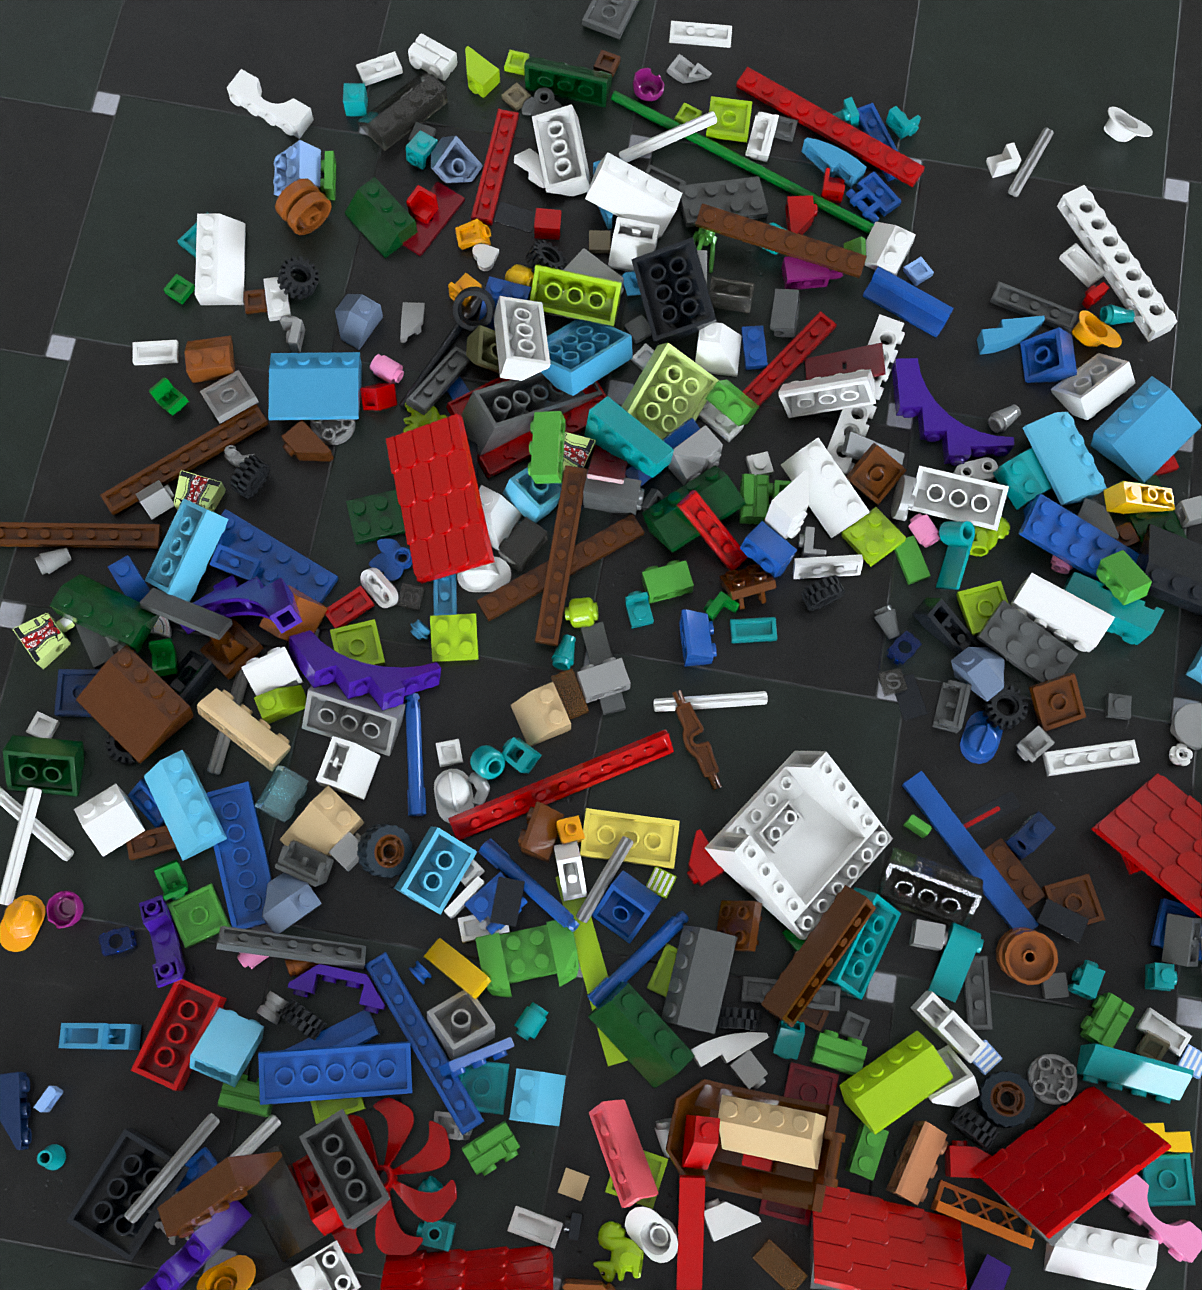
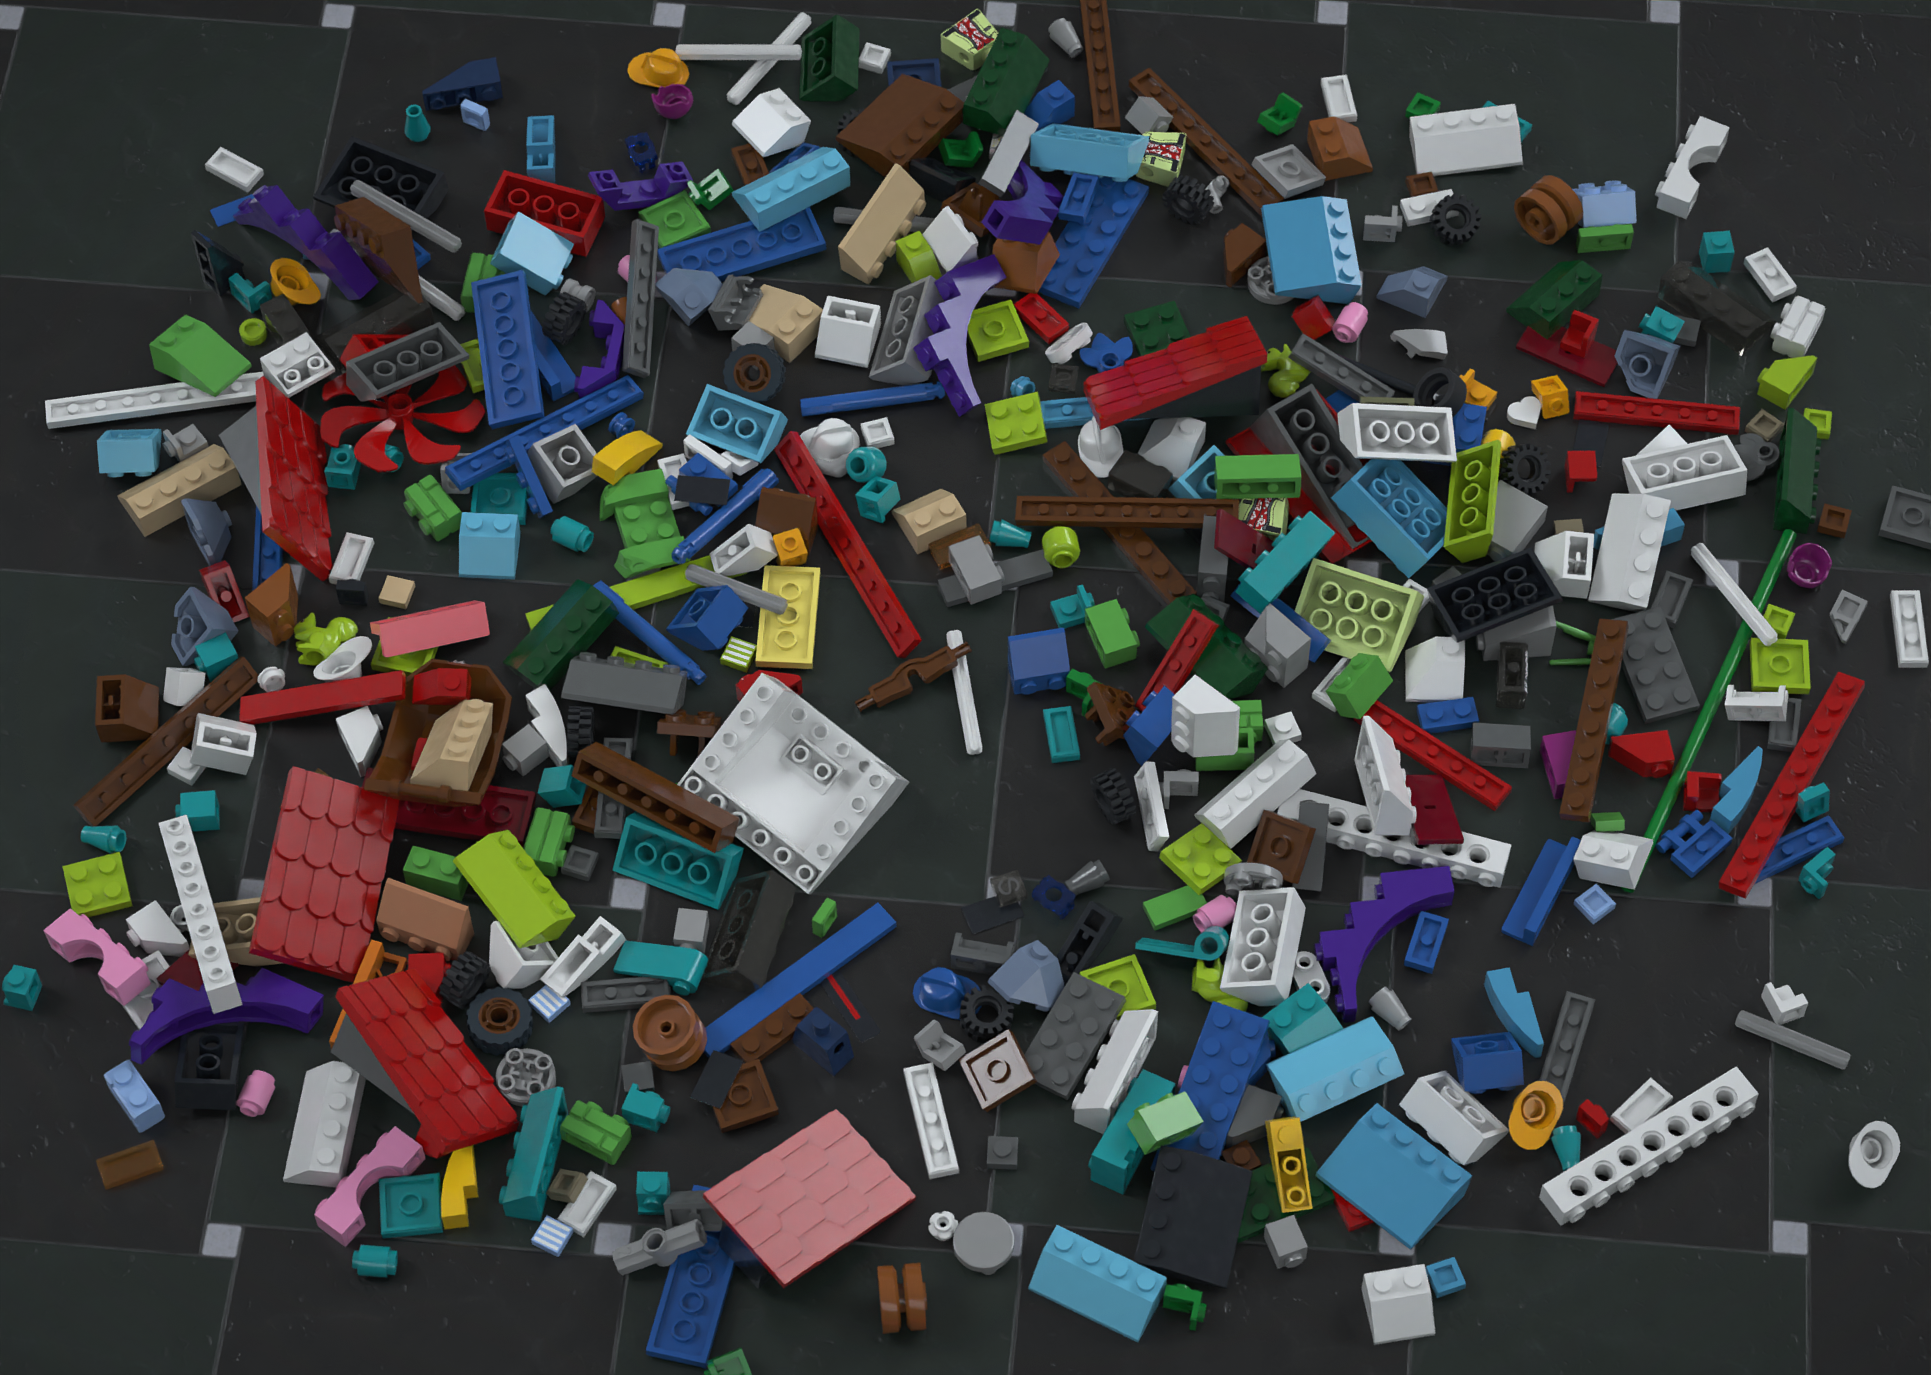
camera: 90 degrees right, 15 degrees down
clear light blue brick [254,766,308,822] -> none
none -> blue plate [1404,911,1449,974]

